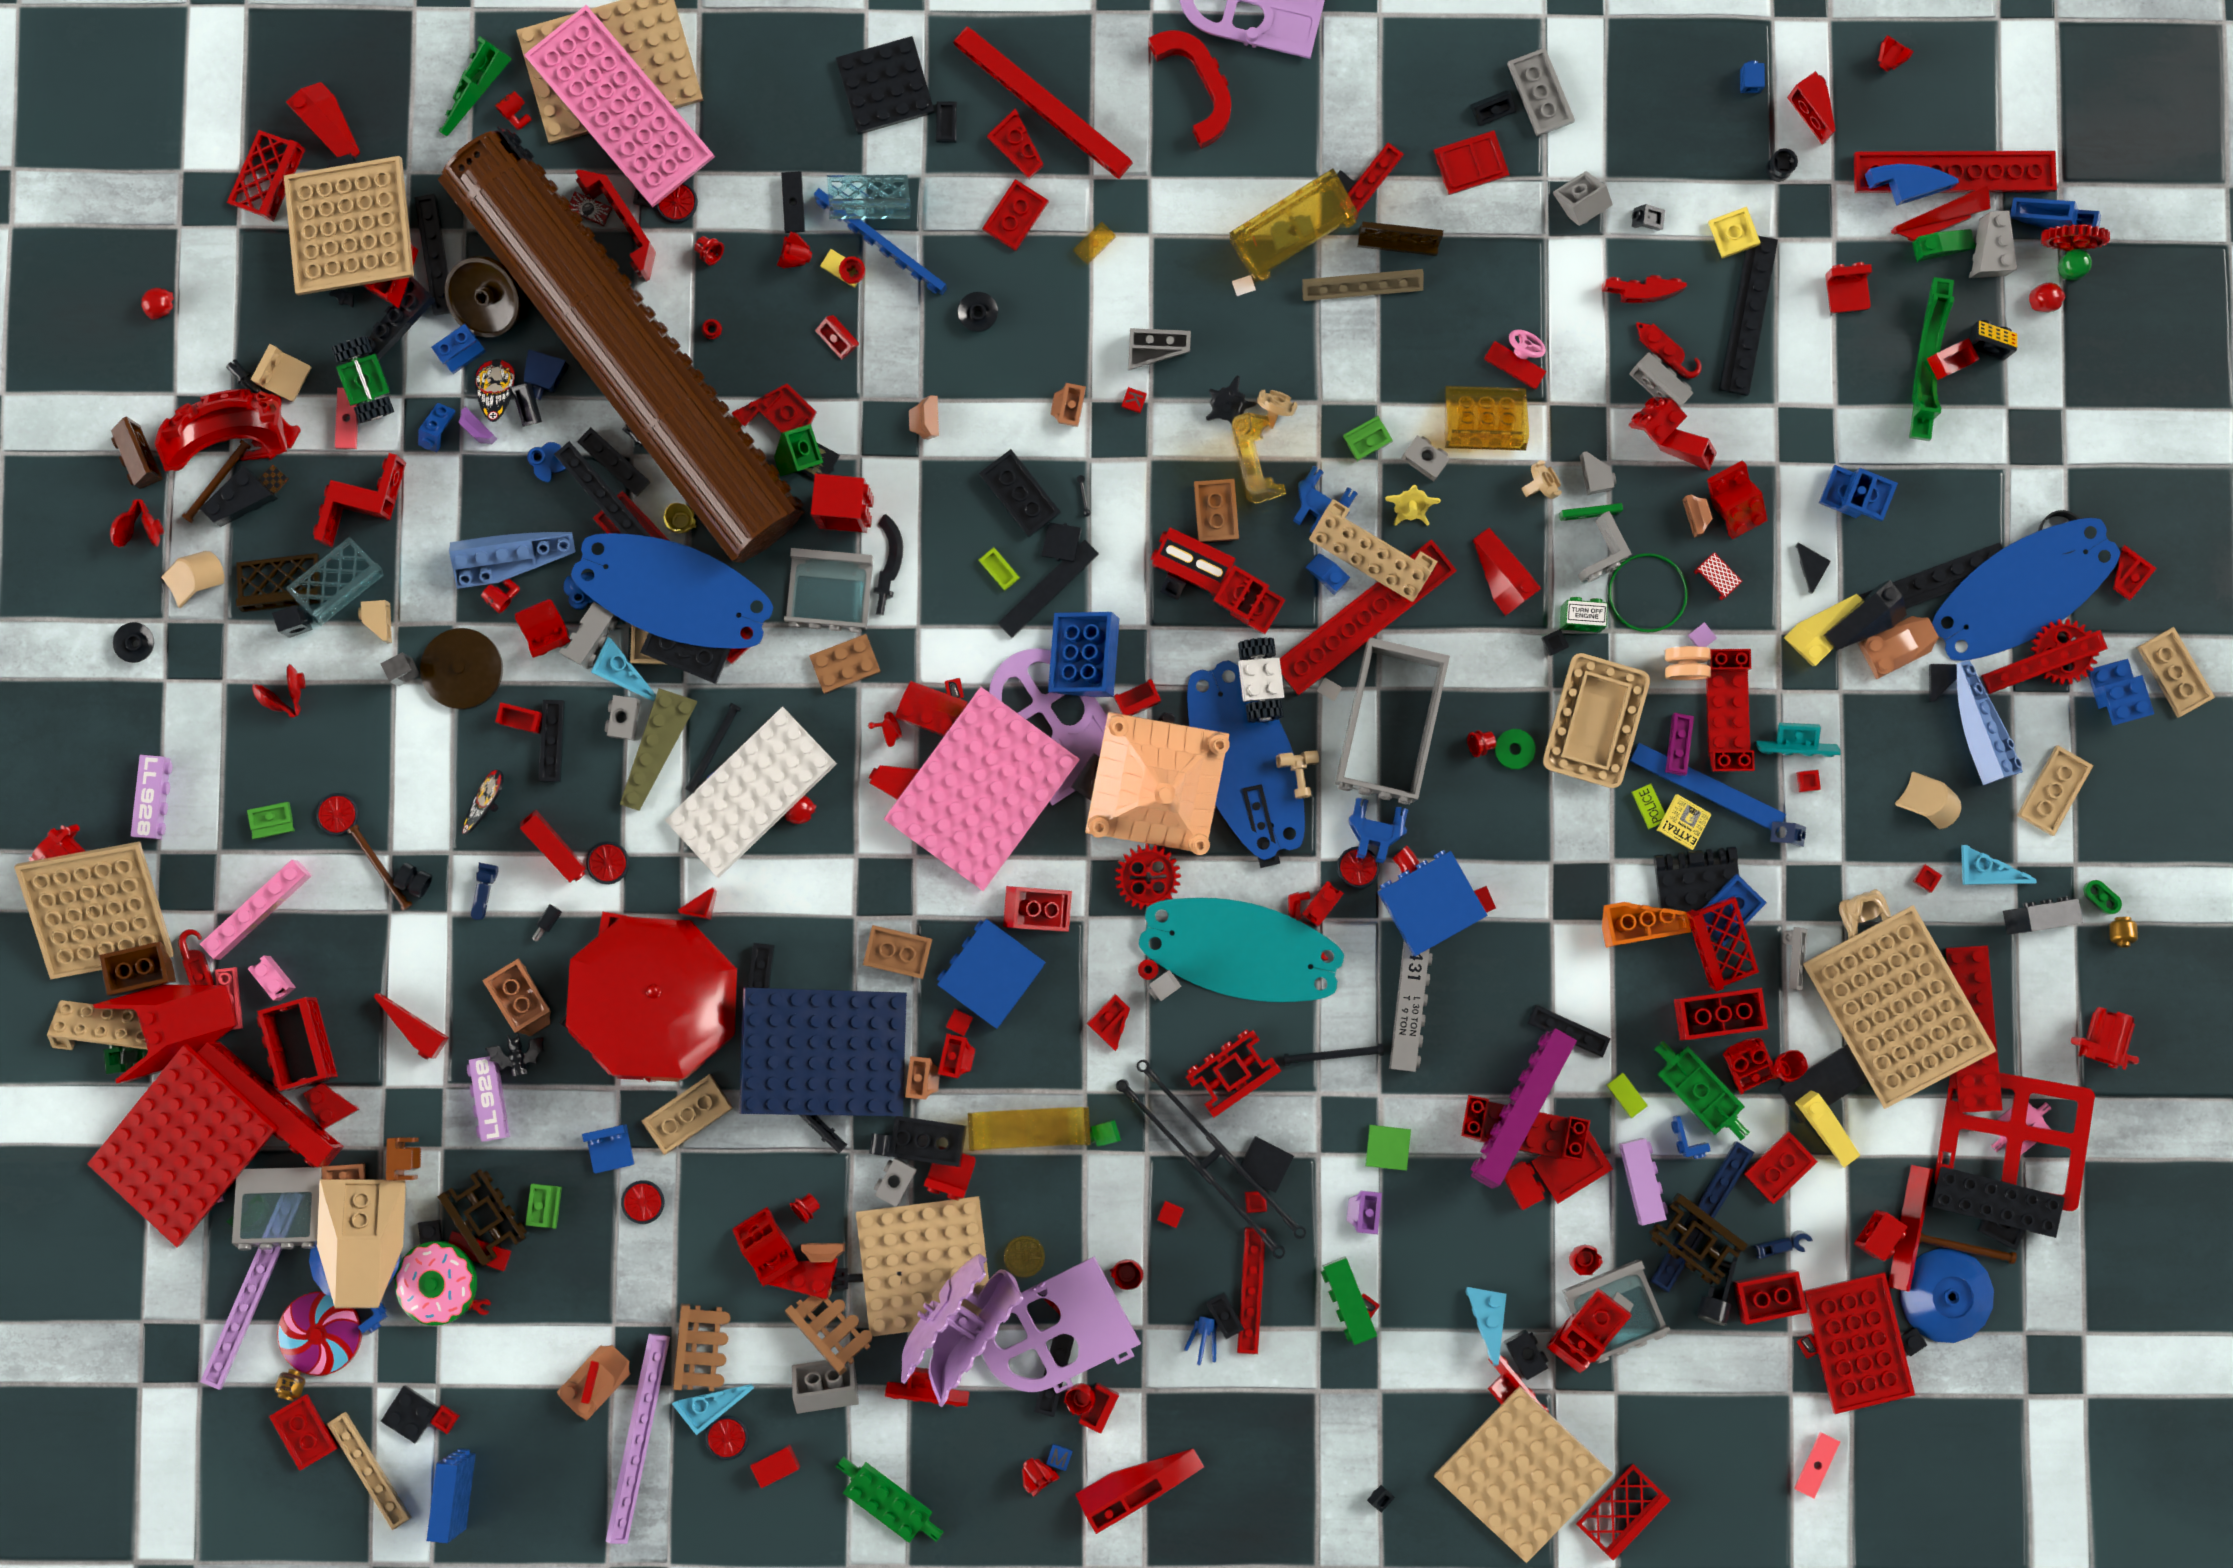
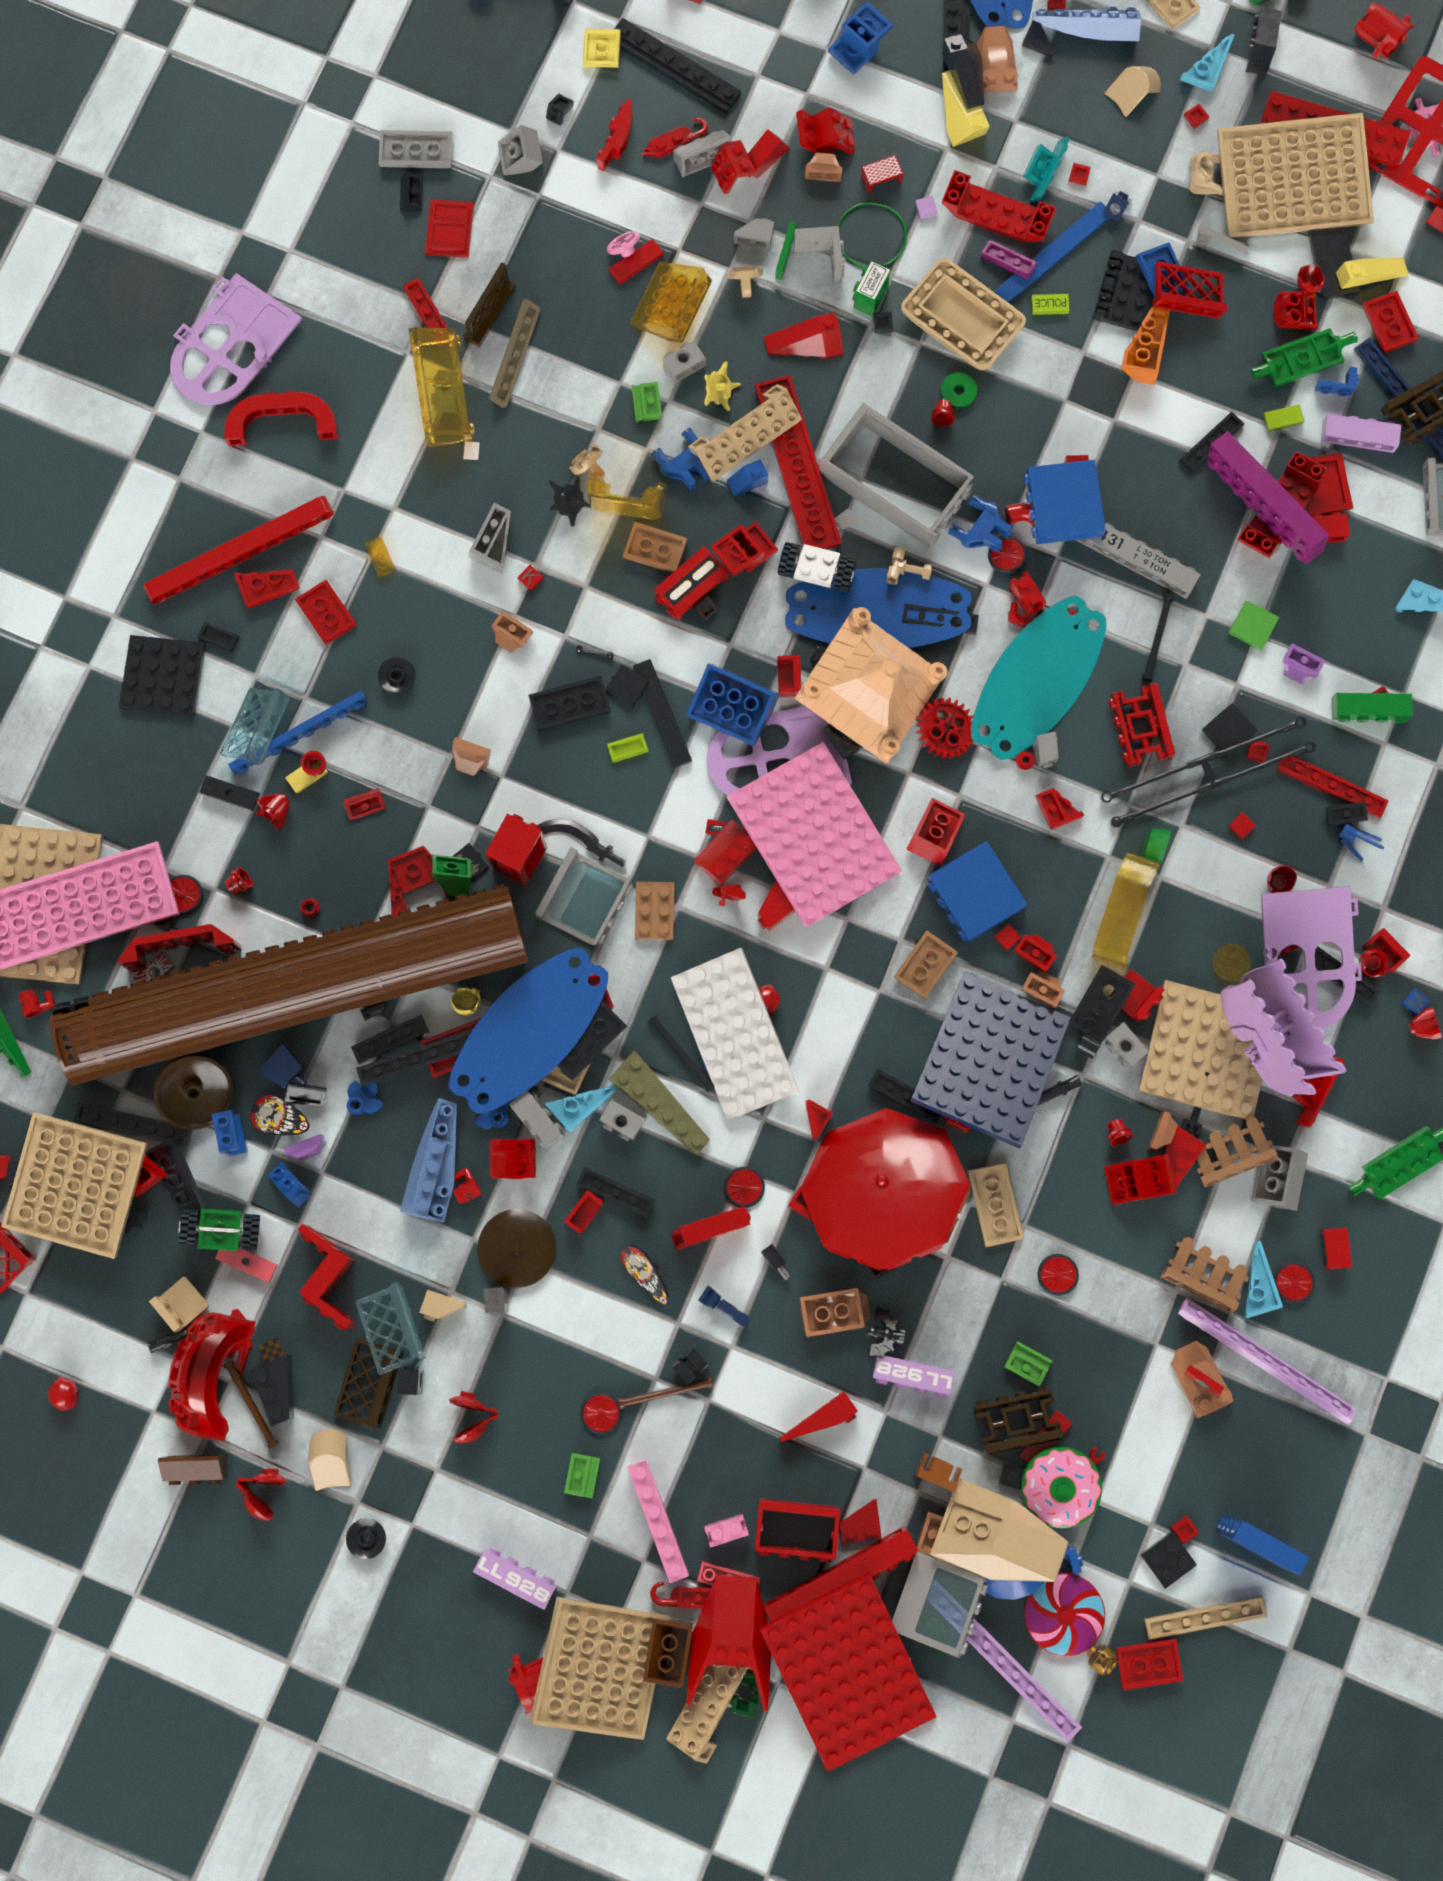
camera: 65 degrees left, 5 degrees down
blue bracket [582,1124,635,1173] -> none
red hair [1569,1244,1603,1275] -> none
light yellow tile [1657,794,1711,850] -> none
light nougat wheel [1665,646,1711,680] -> none
red brick [1674,988,1768,1040] -> none
black tile [1795,542,1831,594] -> none

